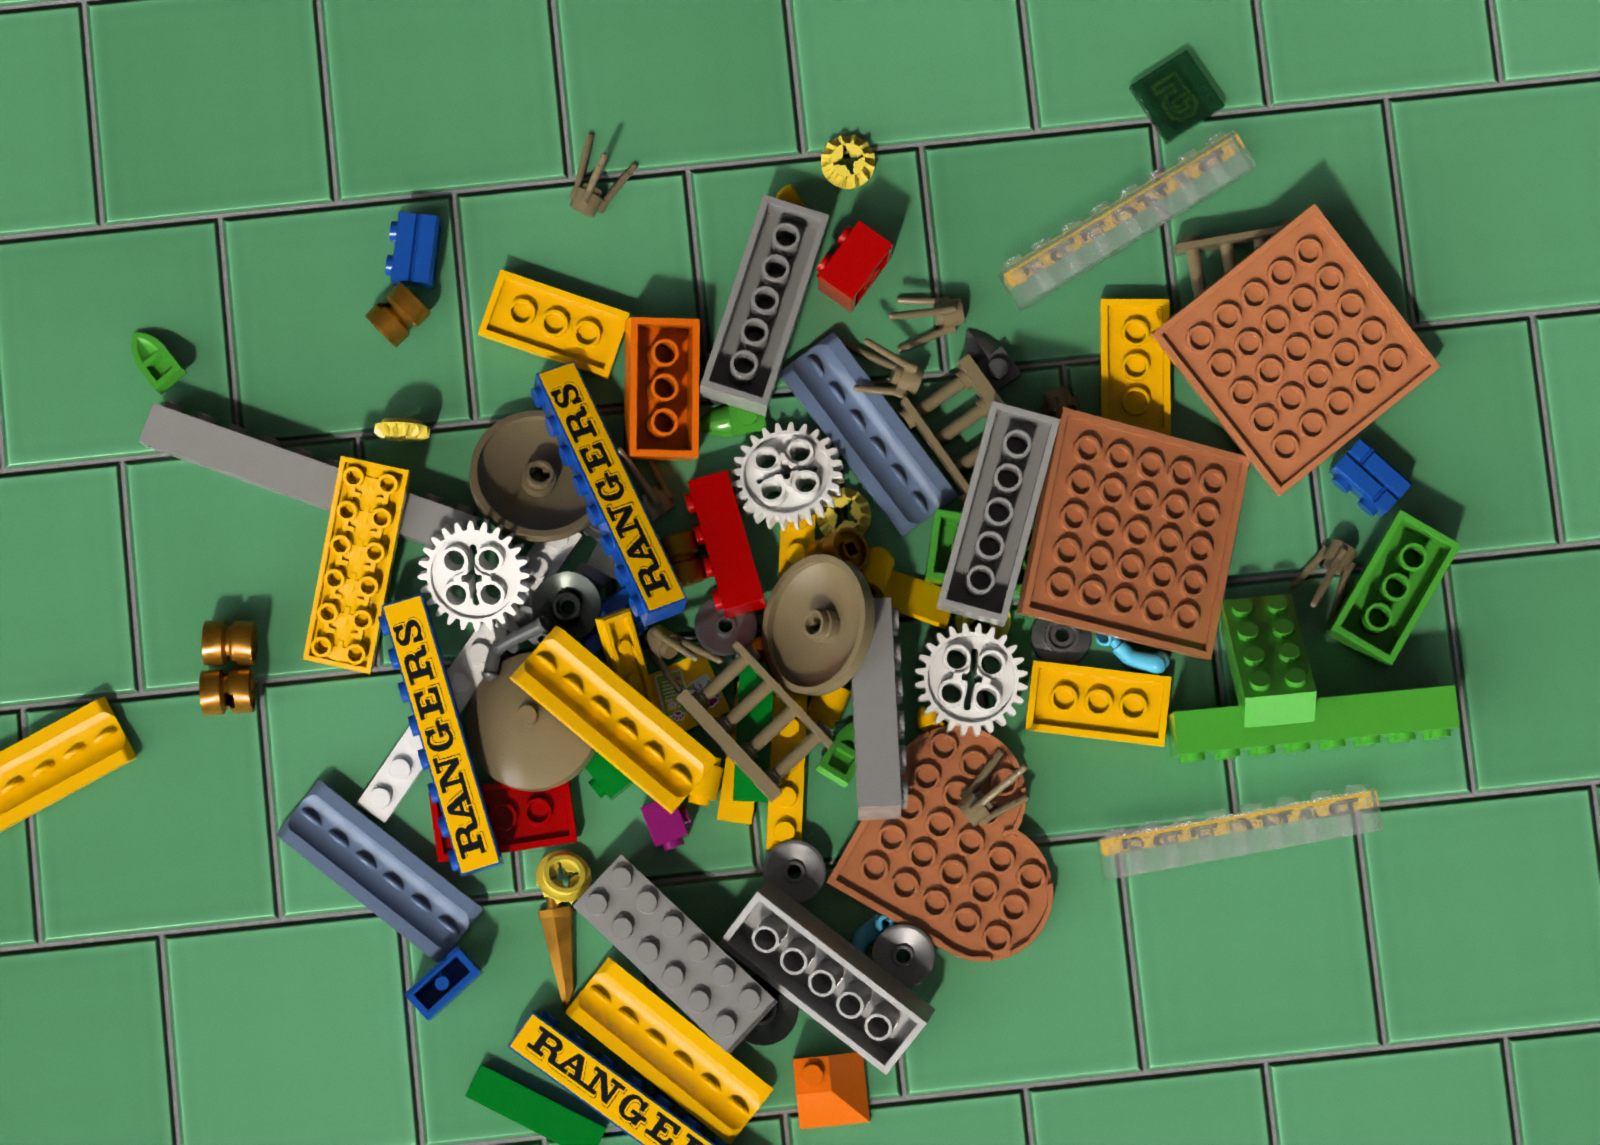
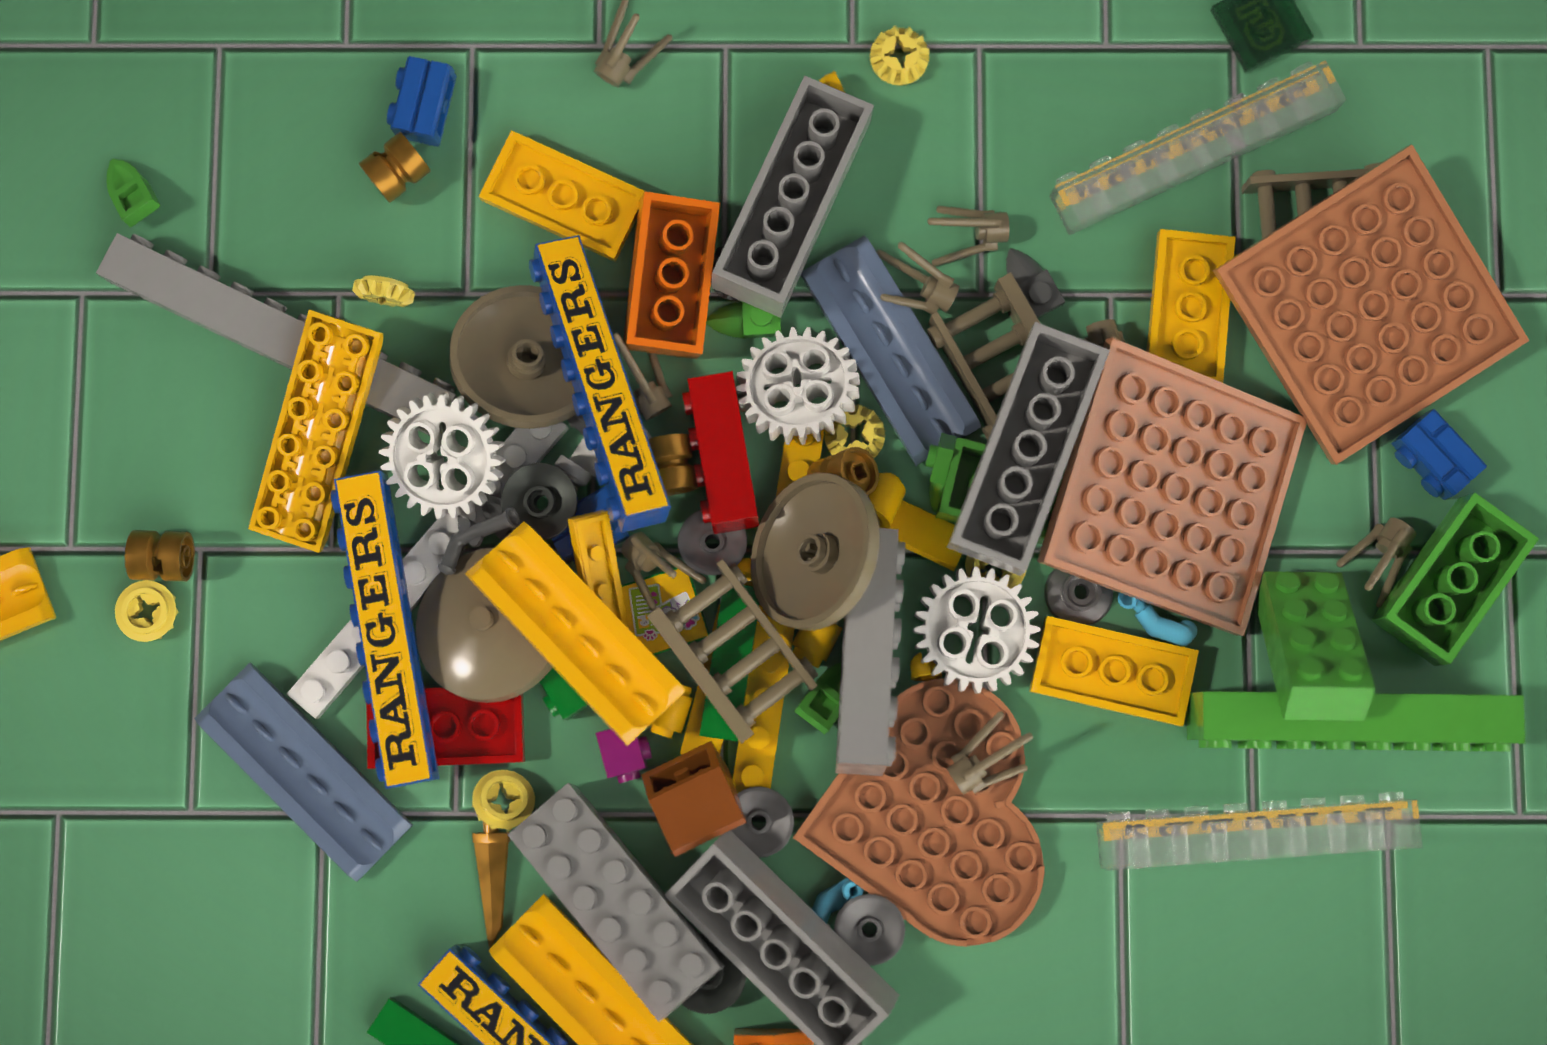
camera: 10 degrees right, 0 degrees up
pearl gold wheel [202,621,258,666] -> none
blue brick [404,946,484,1021] -> none
red brick [816,220,893,313] -> none
none -> light yellow gear [115,580,179,642]
none -> dark orange slope [641,741,747,857]
none -> bright green plate [925,433,956,512]

